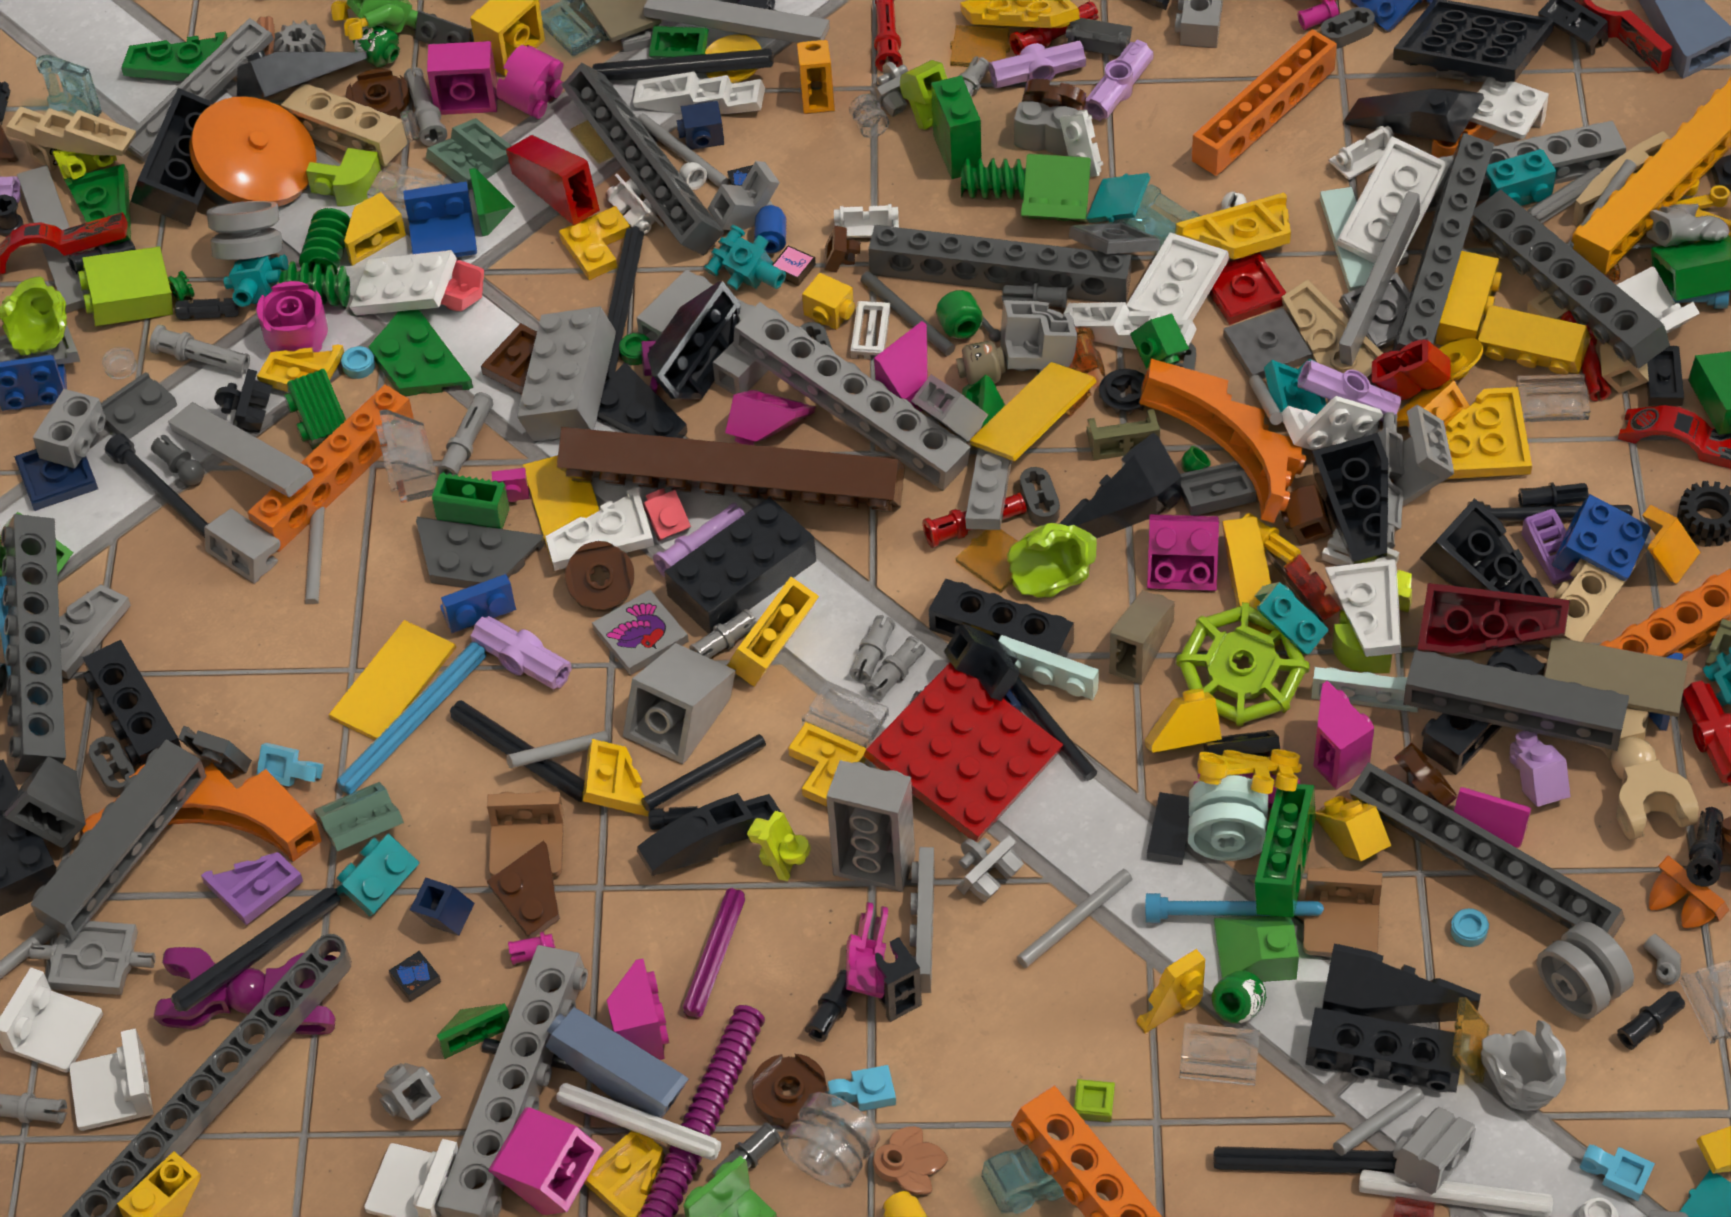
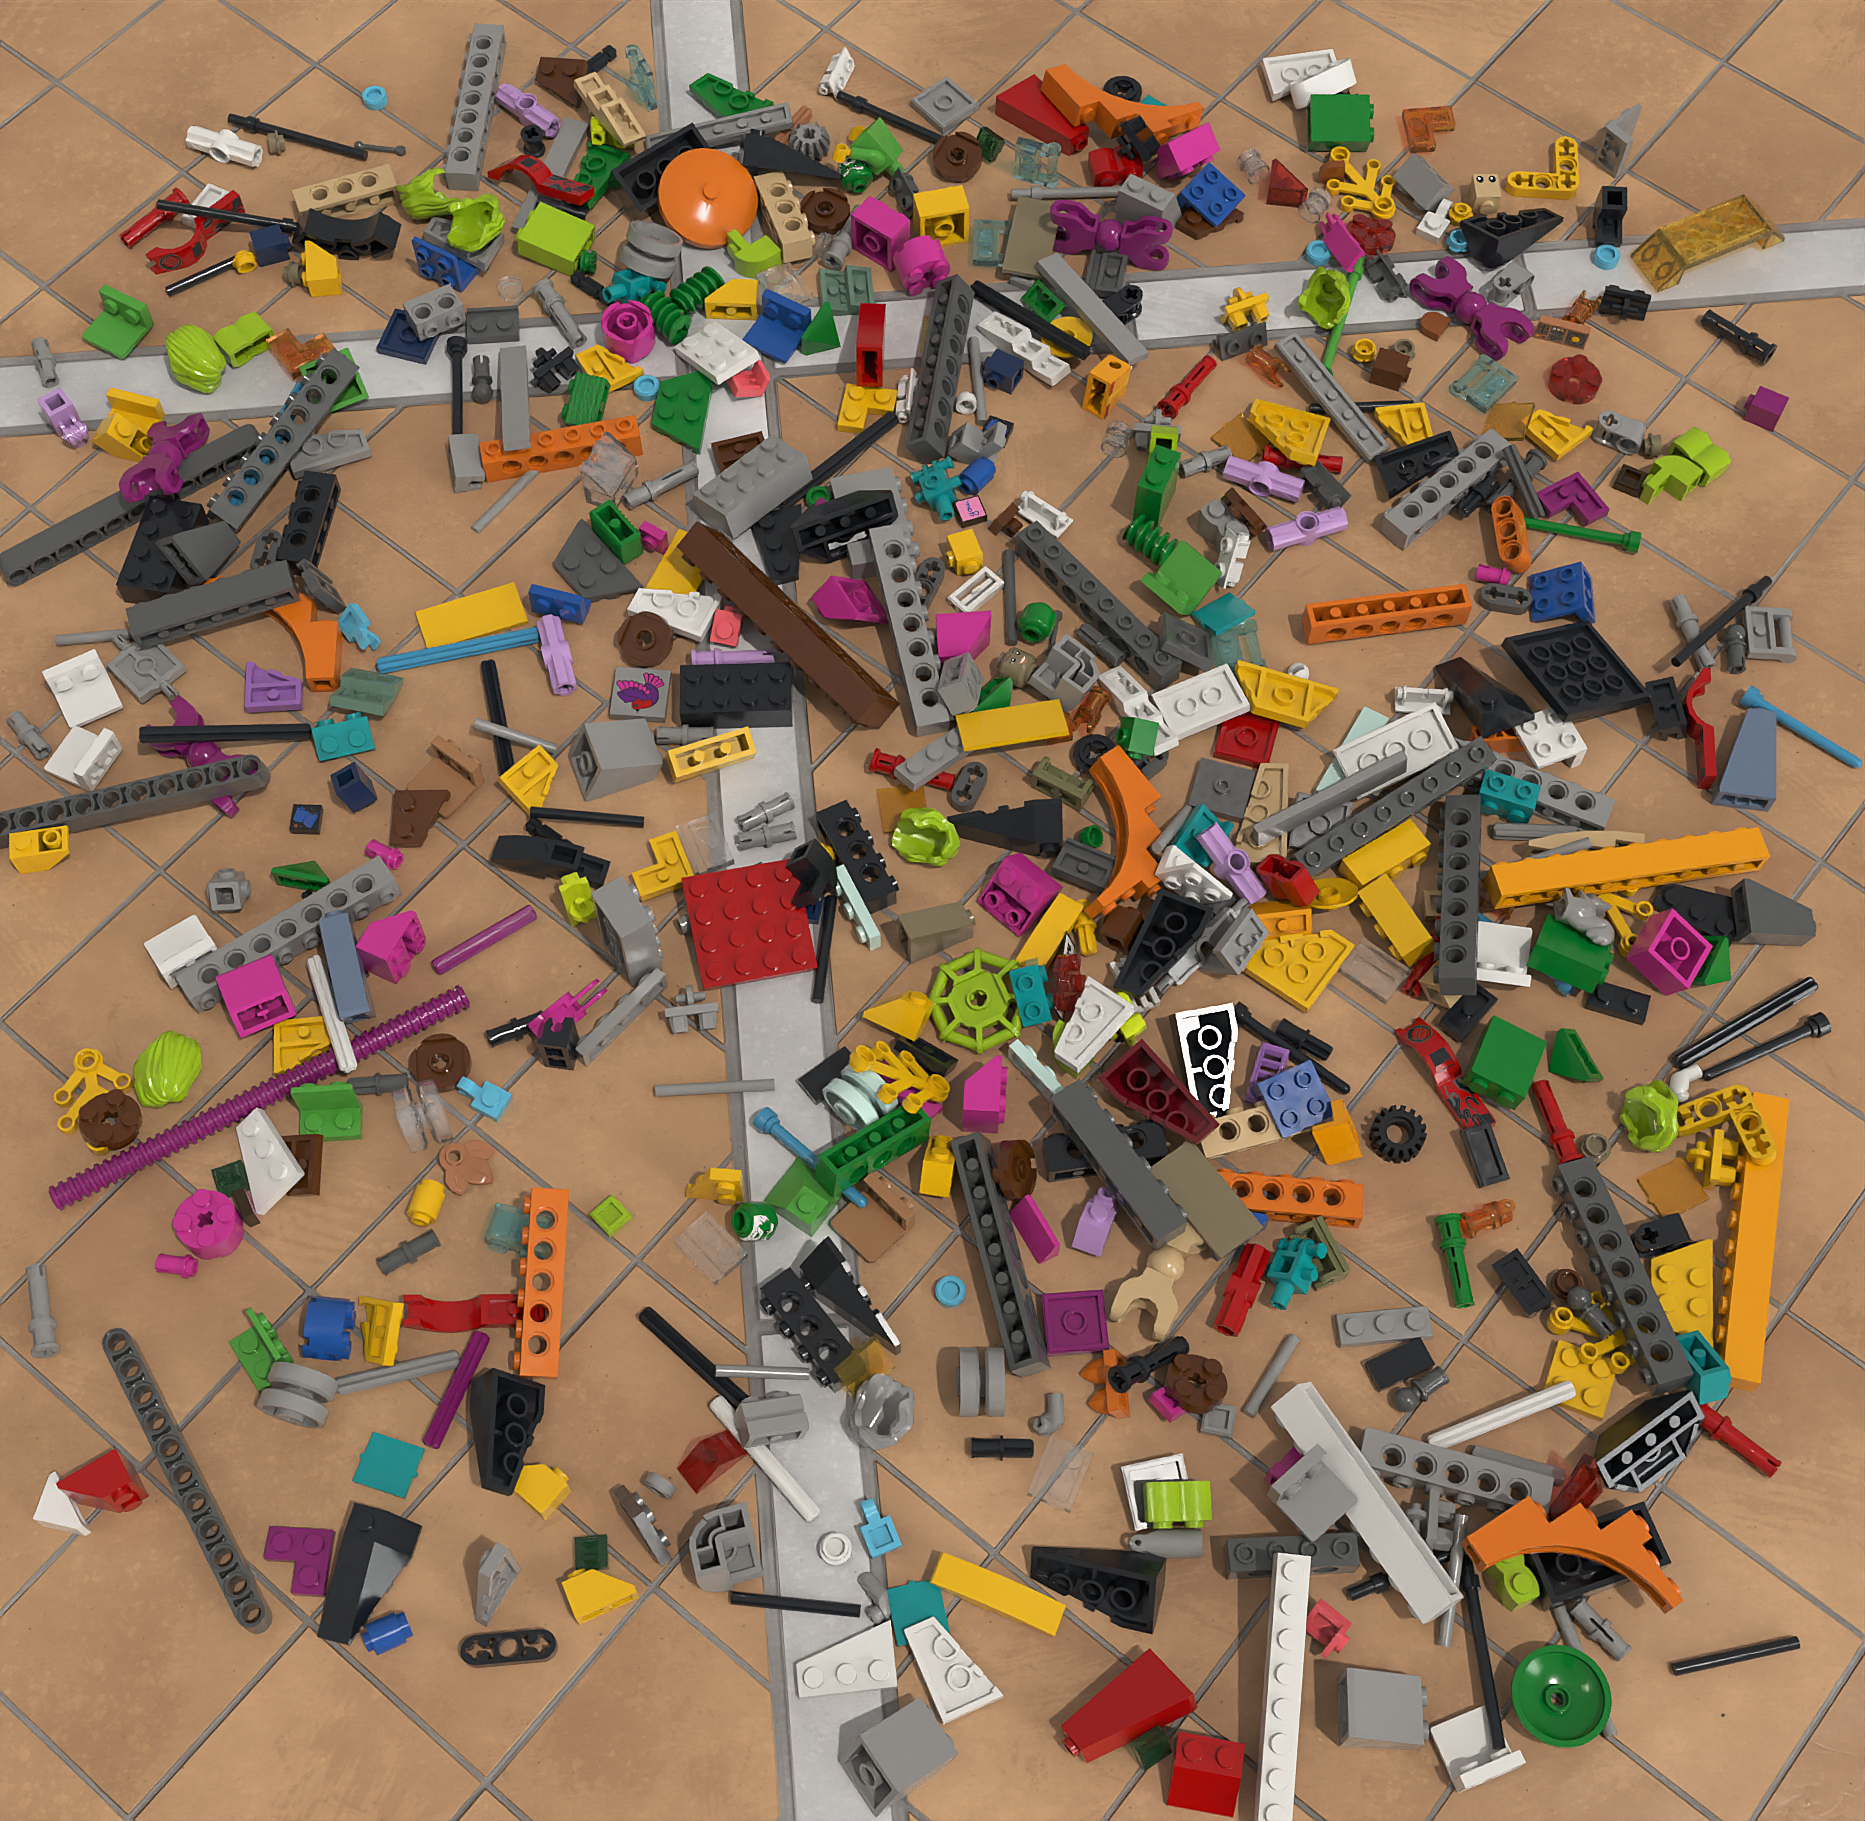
camera: 35 degrees right, 10 degrees up
none -> magenta plate [1041,1289,1110,1357]

